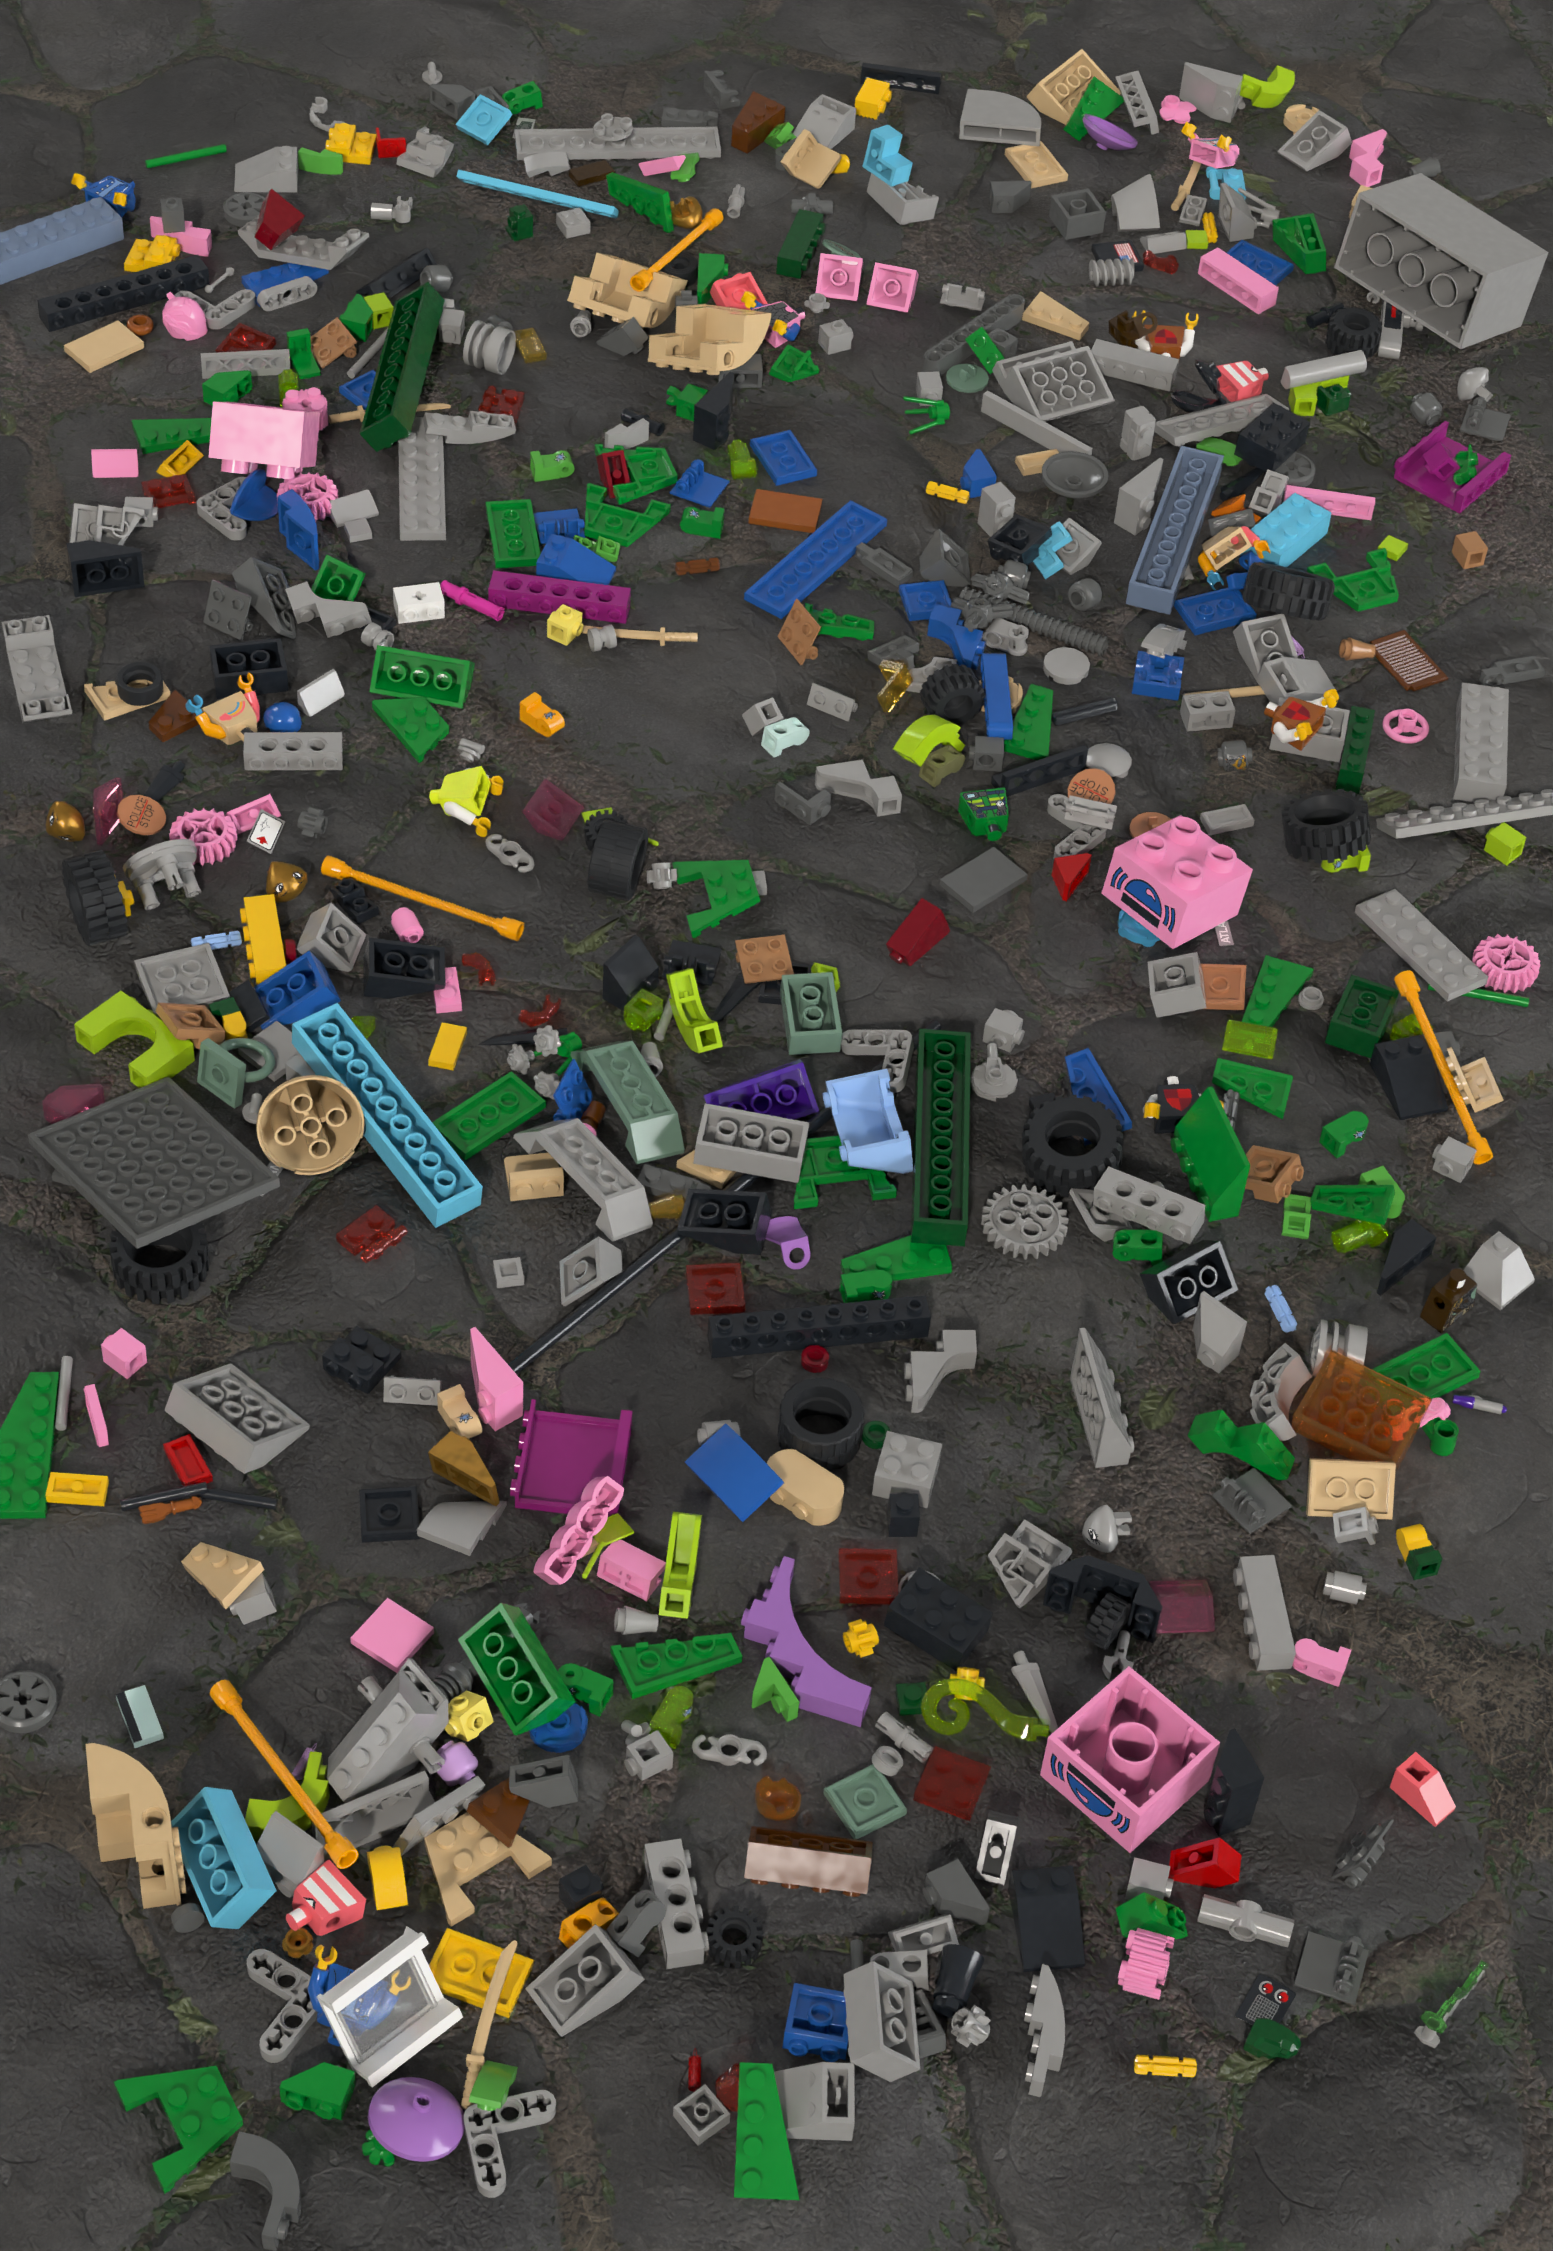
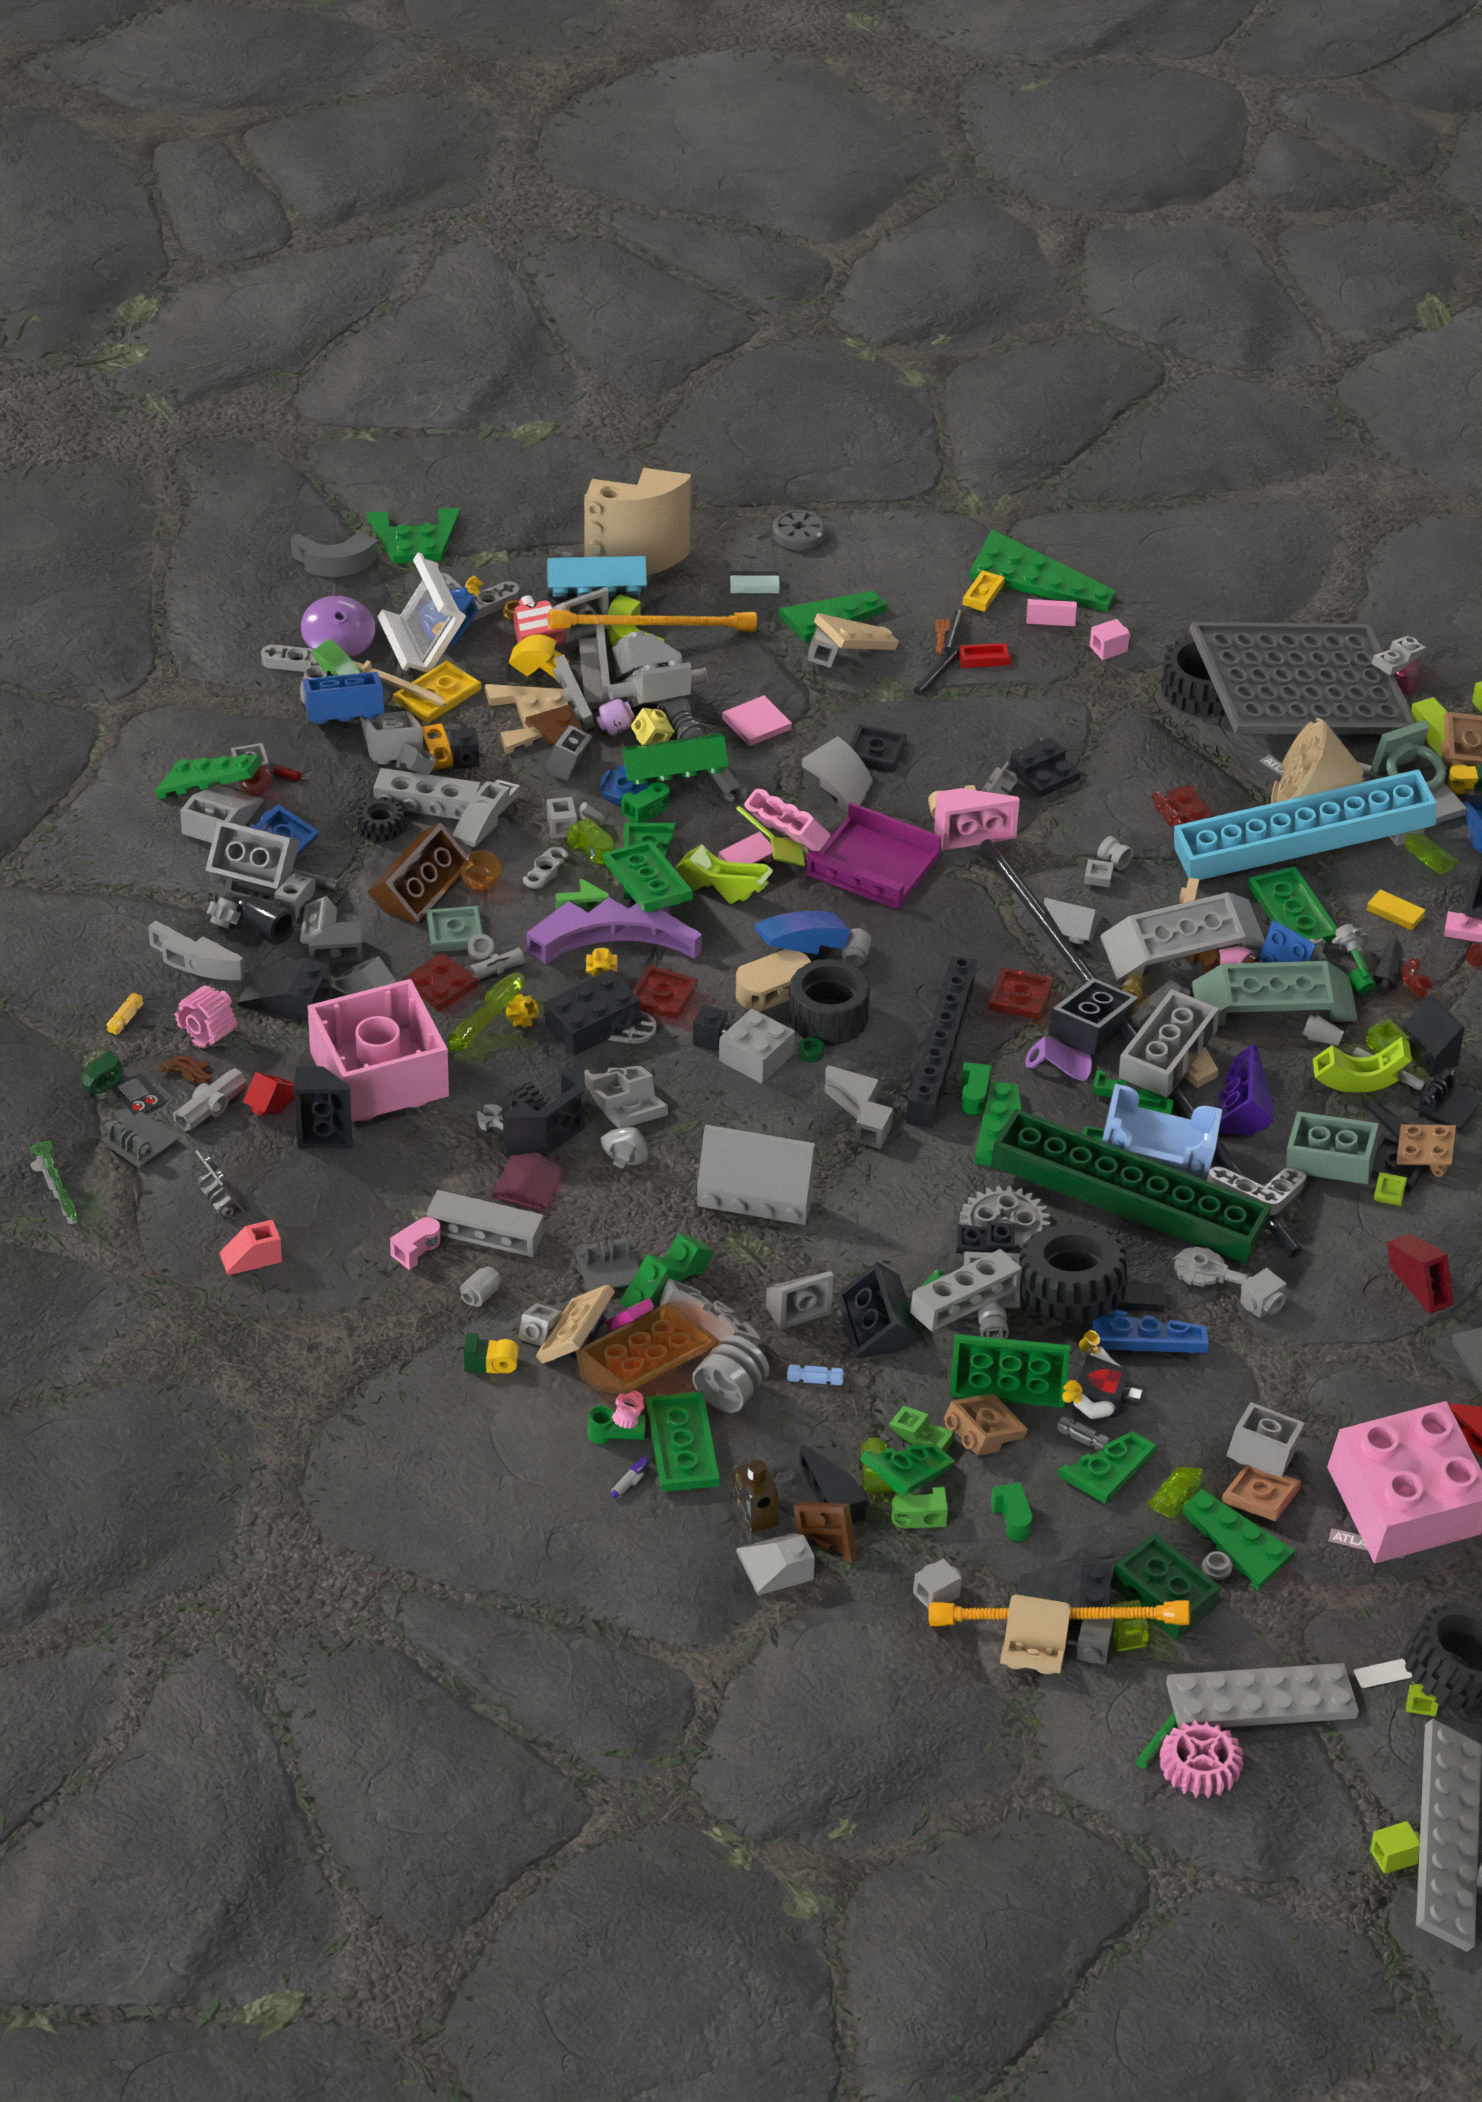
camera: 115 degrees right, 5 degrees down
light grey bar [55,1356,73,1431] -> none
light grey slope [164,1363,310,1474] -> none
green slope [279,2062,356,2120] -> none
pearl gold slope [428,1431,500,1506] -> none
light grey cone [614,1606,658,1635] -> none
dark red tile [801,1345,829,1373] -> none
dark green plate [895,1682,930,1716] -> none
light grey bar [1011,1651,1058,1733] -> none
green slope [1116,1892,1188,1939] -> none
light grey brick [1125,1857,1174,1900] -> none
none -> reddish brown piece [158,1055,212,1084]
none -> blue brick [302,671,385,724]
none -> light grey slope [452,779,520,847]
none -> green plate [603,840,693,913]
none -> dark pink tile [605,1298,654,1330]
none -> green wing [779,591,887,643]
none -> reddish brown wing [793,1502,857,1562]
none -> black slope [955,1221,1015,1254]
none -> light grey wheel [1097,836,1134,870]
none -> white sticker [1354,1659,1412,1688]
none -> light grey slope [1372,636,1426,675]

